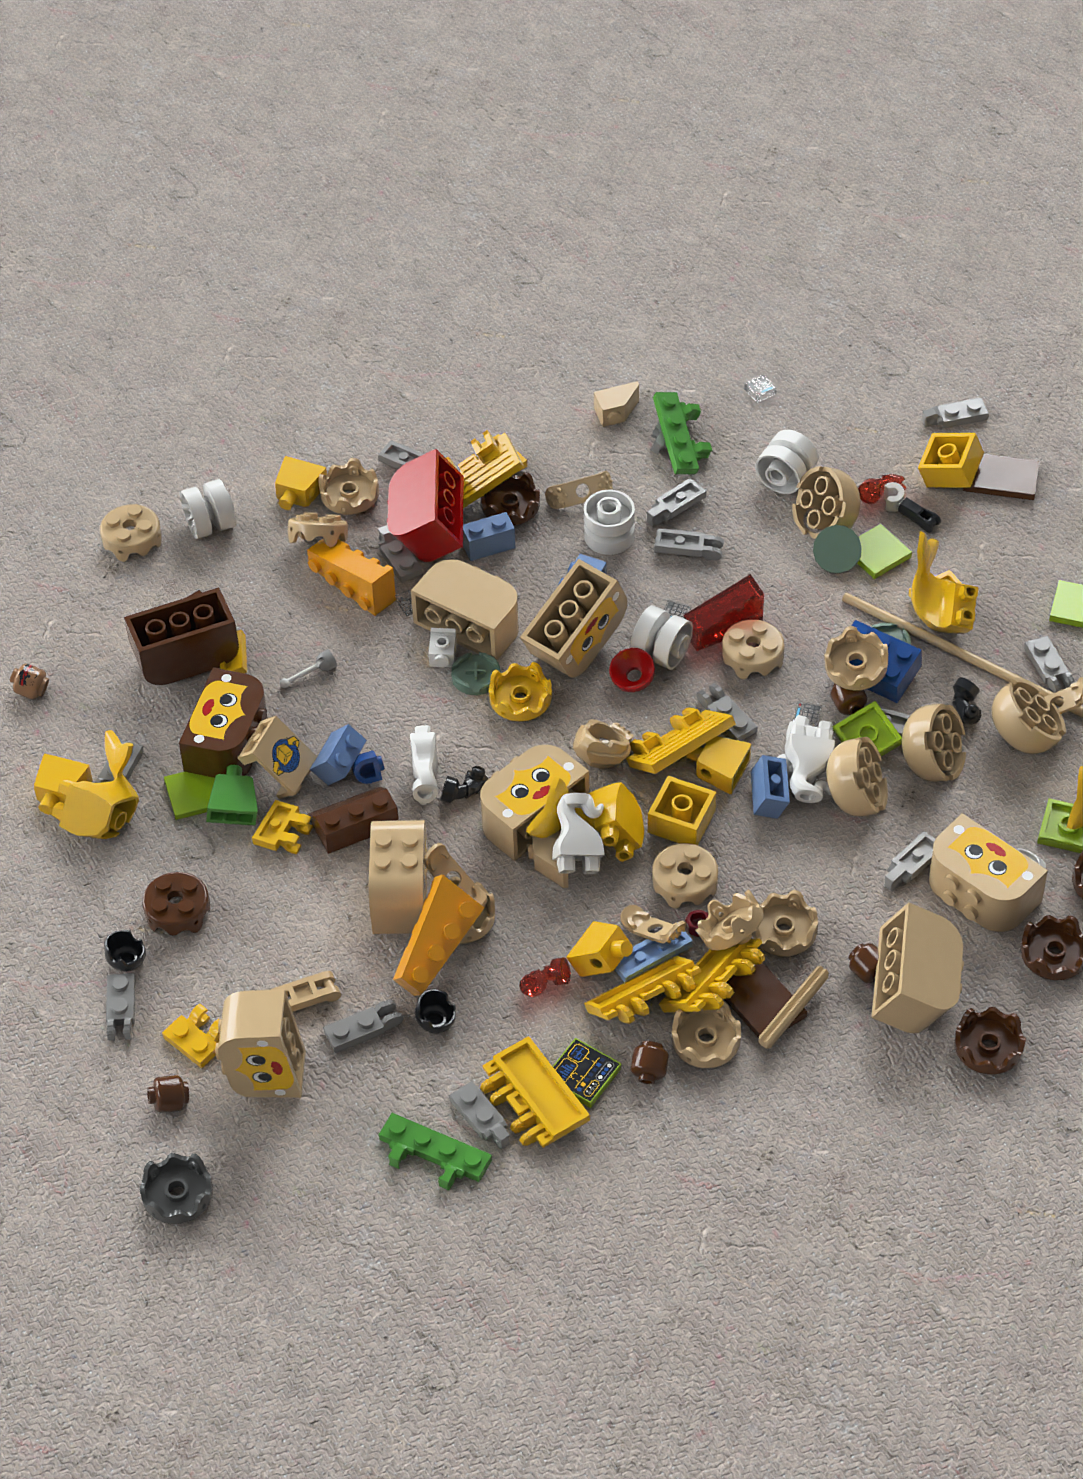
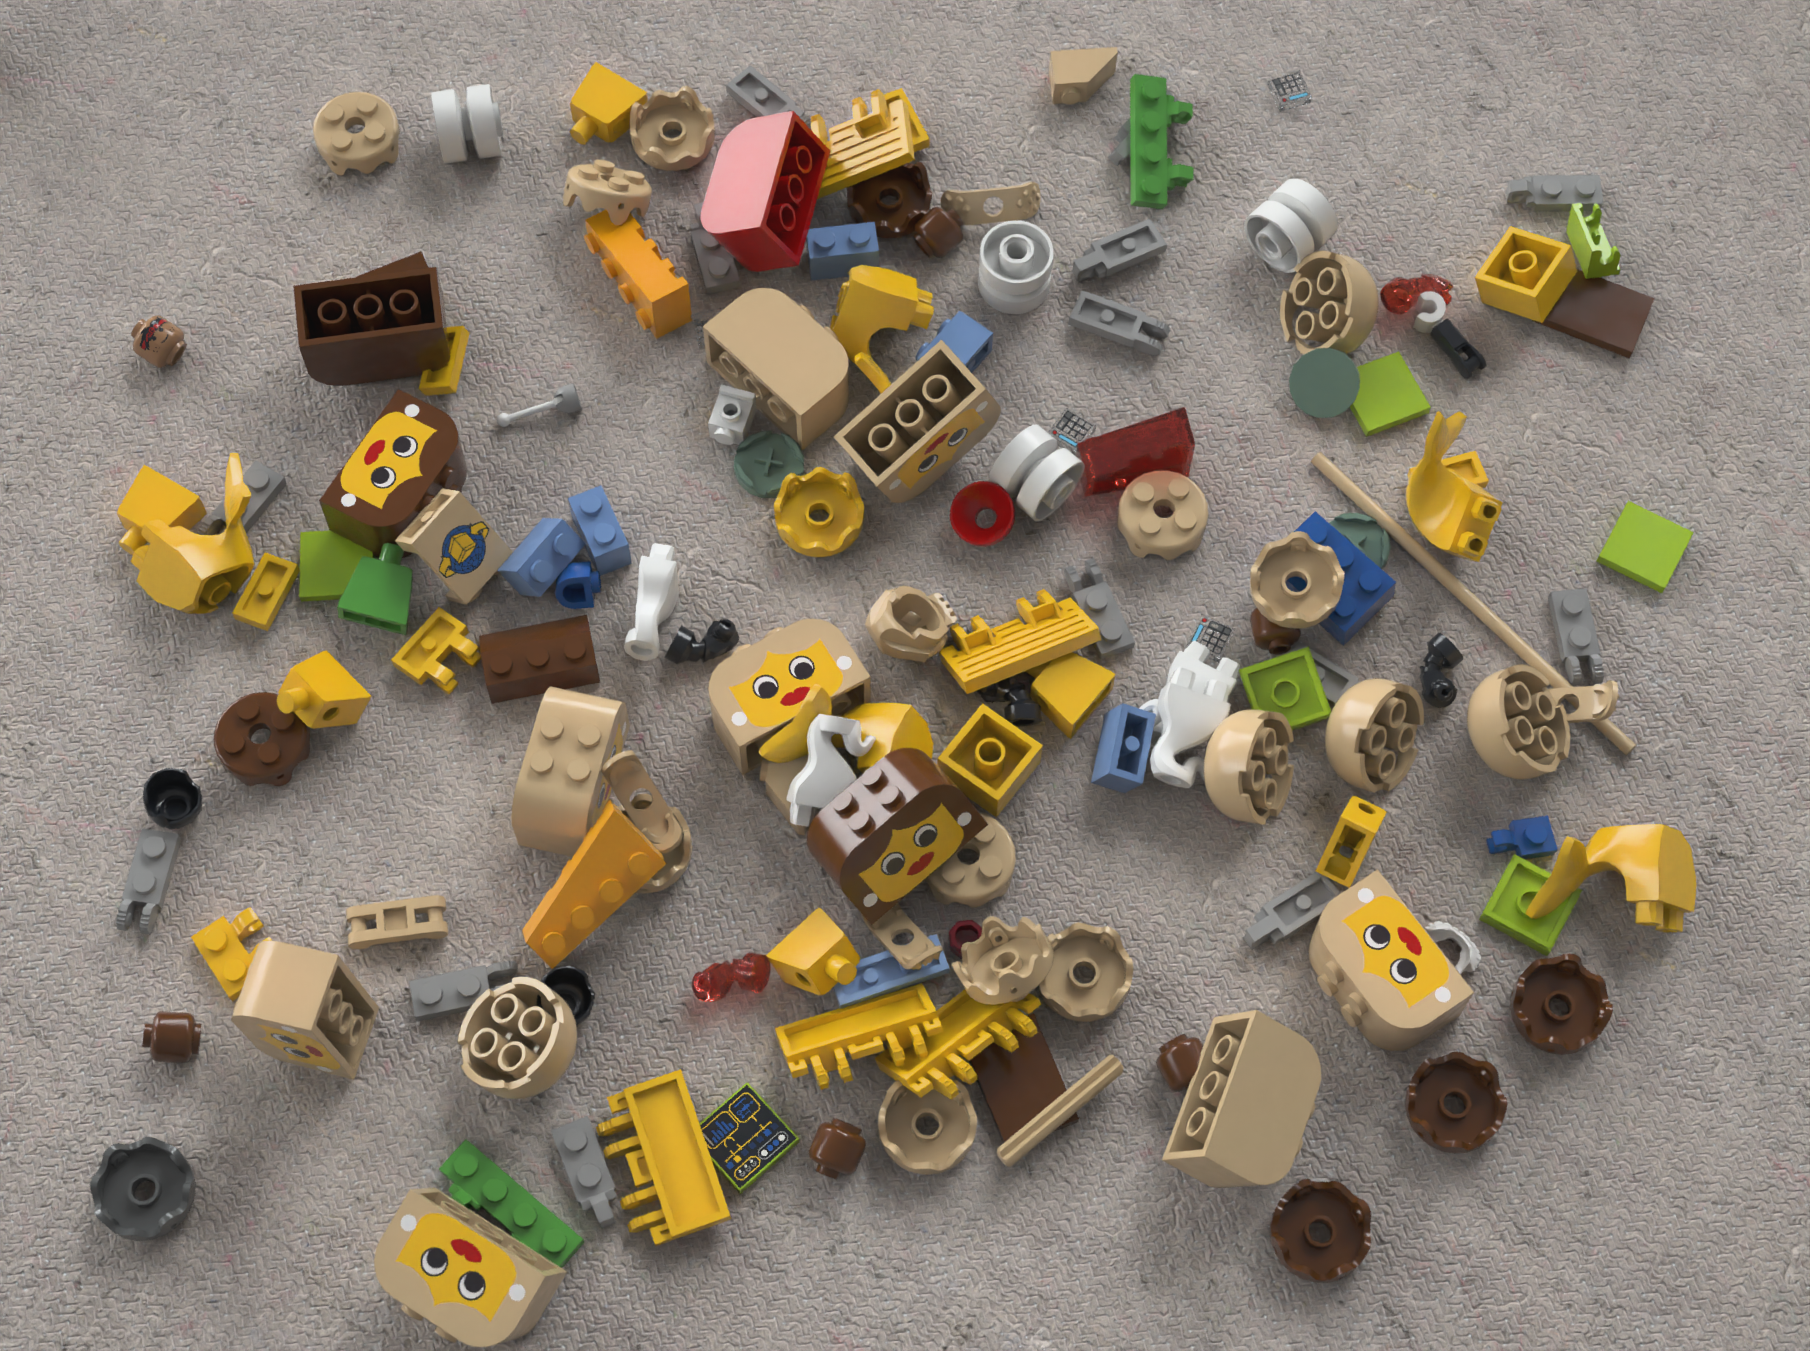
camera: 10 degrees right, 15 degrees up
none -> yellow plate [232,552,300,631]
none -> yellow torso [277,650,372,729]
none -> brick [374,1188,567,1347]
none -> tan cylinder [457,977,577,1099]
none -> medium blue brick [568,485,632,576]
none -> reddish brown brick [807,747,988,925]
none -> yellow hips [830,265,934,394]
none -> reddish brown head [912,207,964,258]
none -> black arm [976,677,1042,727]
none -> yellow torso [1315,796,1387,888]
none -> blue plate [1486,815,1558,860]
none -> lime hinge [1566,203,1620,279]

